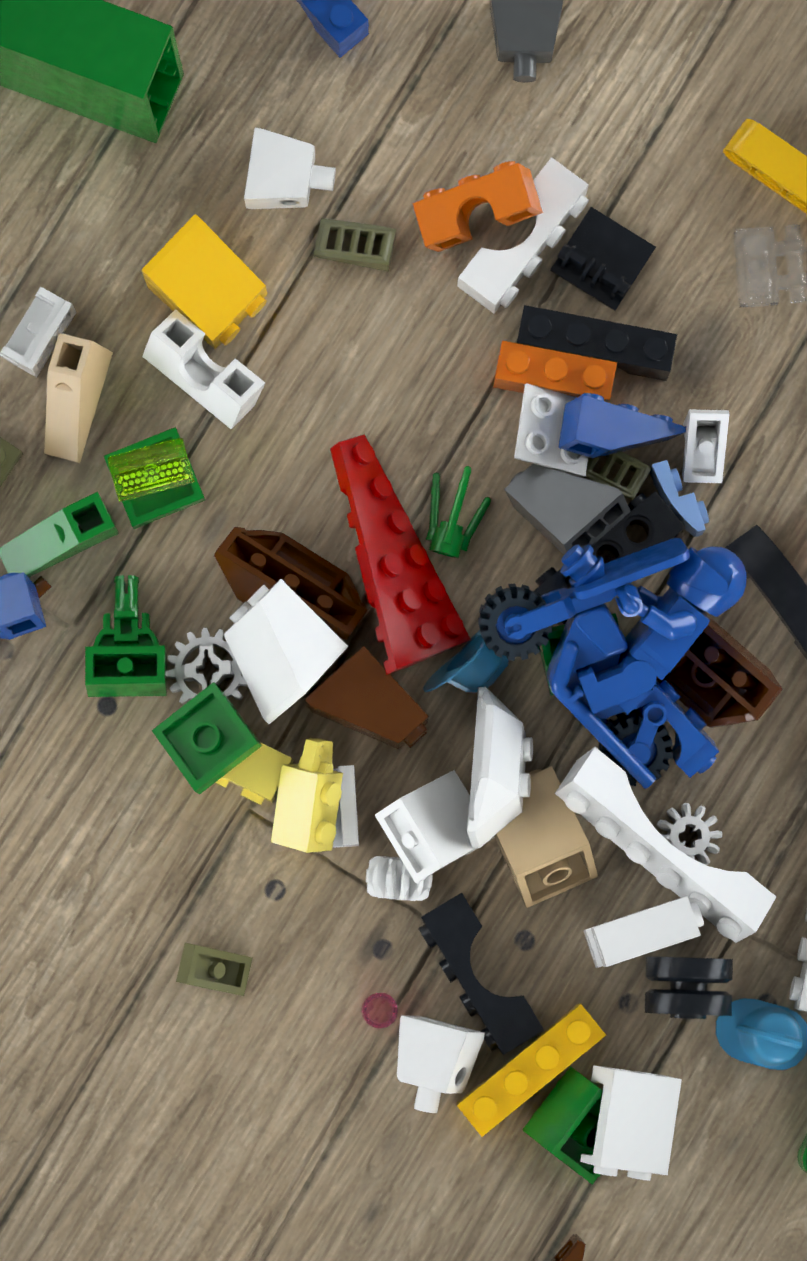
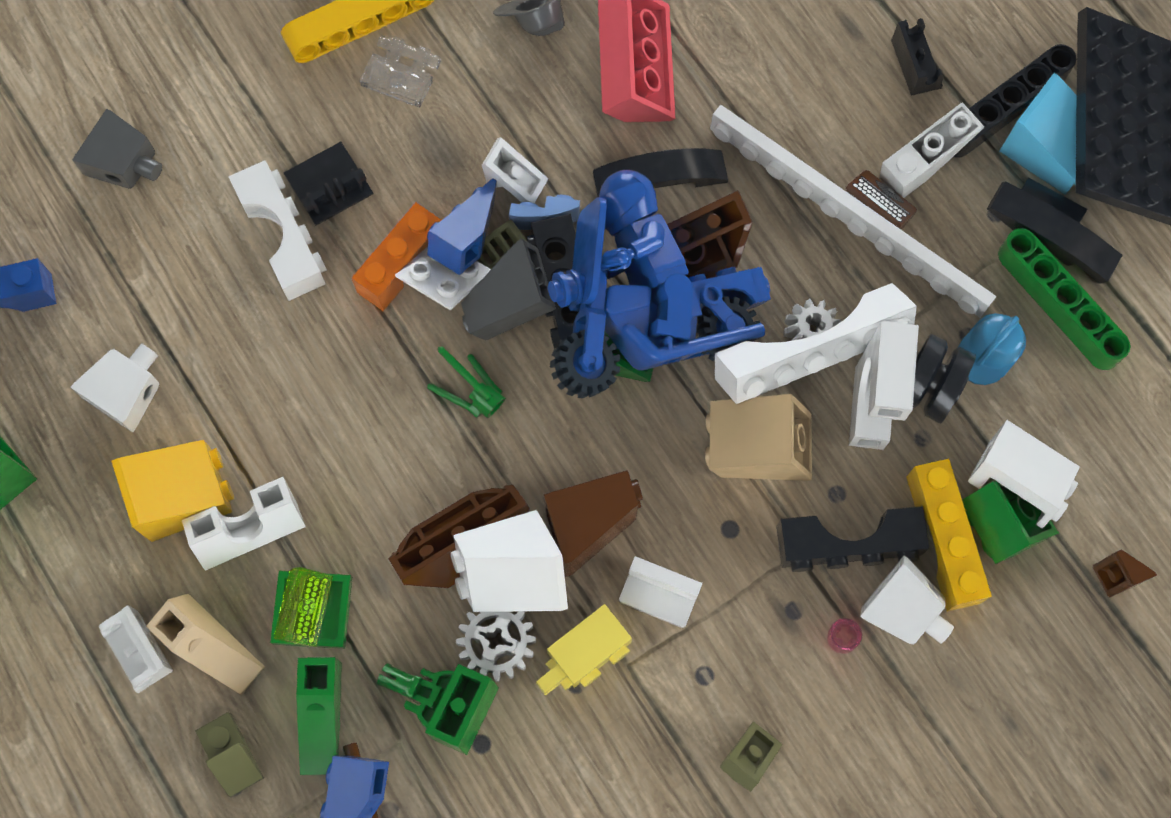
camera: 65 degrees left, 10 degrees down
green plate [152,682,262,795] -> none
light yellow hinge [271,738,343,853] -> none
olive slope [313,218,396,272] -> none
red wing [330,434,471,675] -> none
white gear [365,856,433,901] -> none
white panel [375,770,495,883] -> none
orange arch [412,161,543,252] -> none
dark azure piece [423,630,509,693] -> none
white wedge [467,687,533,848] -> none
black arch [517,305,677,381] -> none

